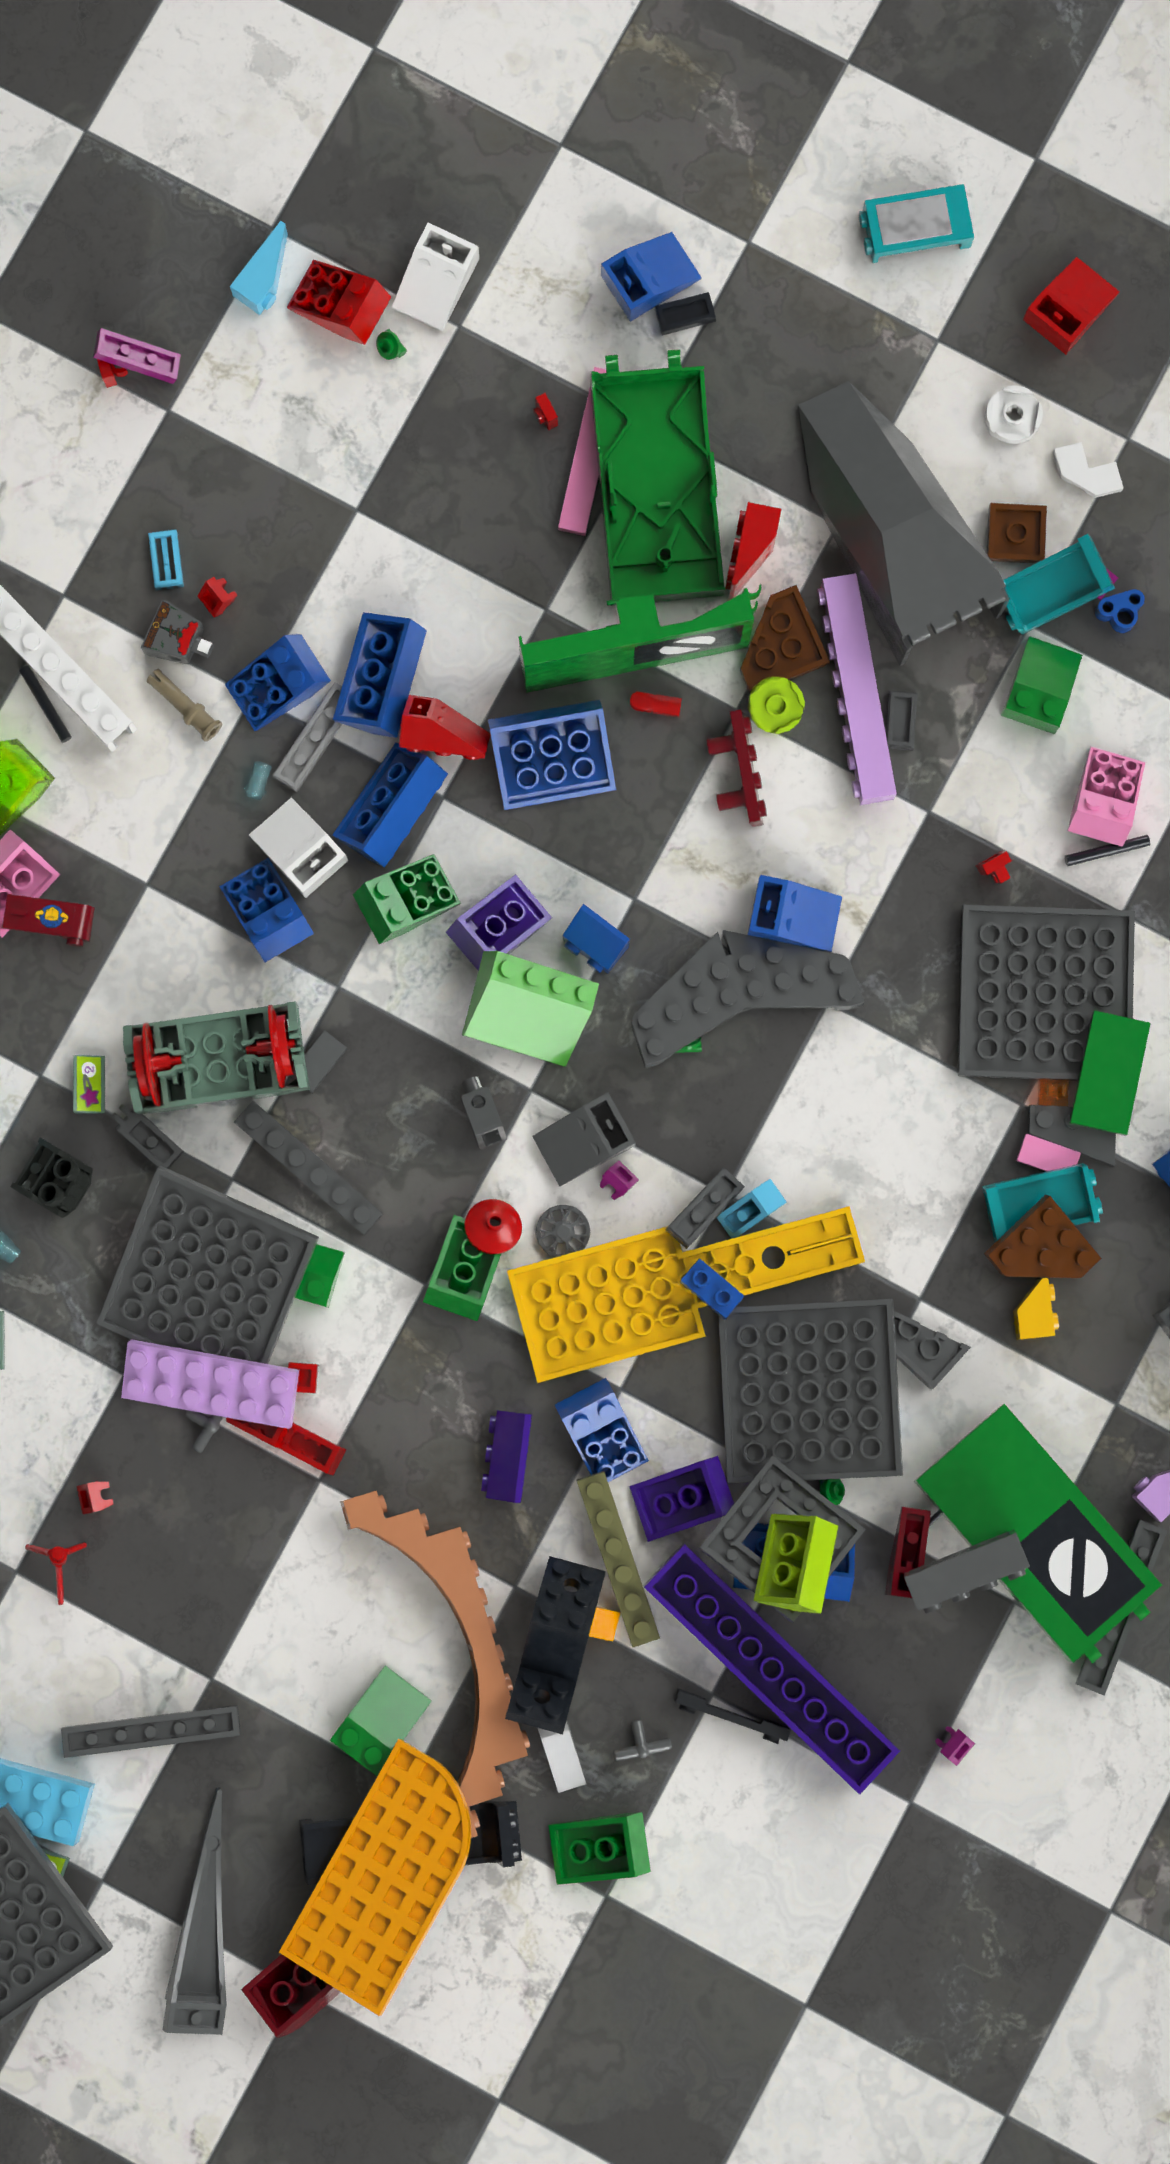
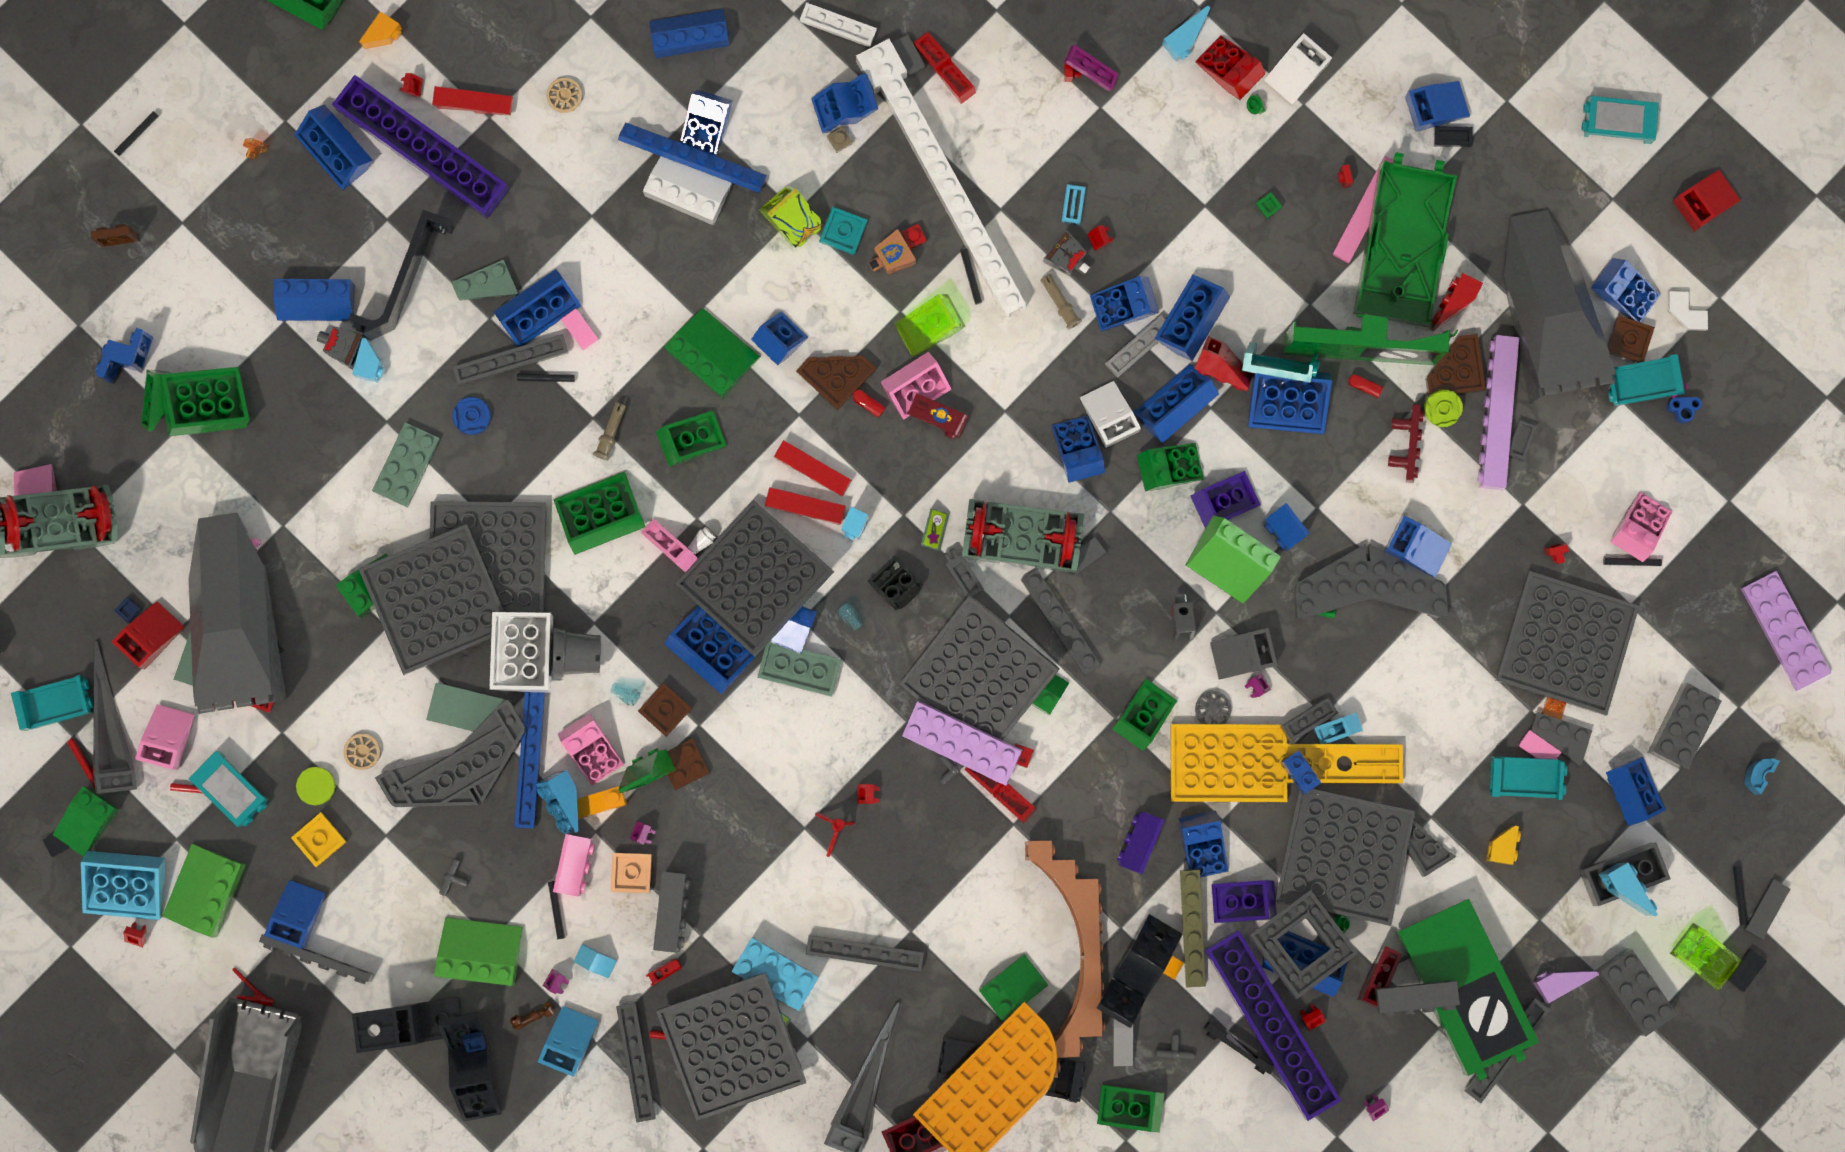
camera: 15 degrees right, 0 degrees up
clear light blue pin [244,762,272,800] -> none
red dish [464,1199,522,1254] -> none
lime slope [753,1514,838,1614] -> none
reddish brown plate [984,1194,1102,1278] -> none
white plate [985,386,1043,444] -> none
green slope [1001,636,1083,734] -> none
green tile [1069,1010,1151,1136] -> none
none -> teal panel [1242,342,1320,383]
none -> green plate [1255,192,1282,219]
none -> red tile [1300,1004,1326,1031]
none -> blue slope [1591,258,1661,322]

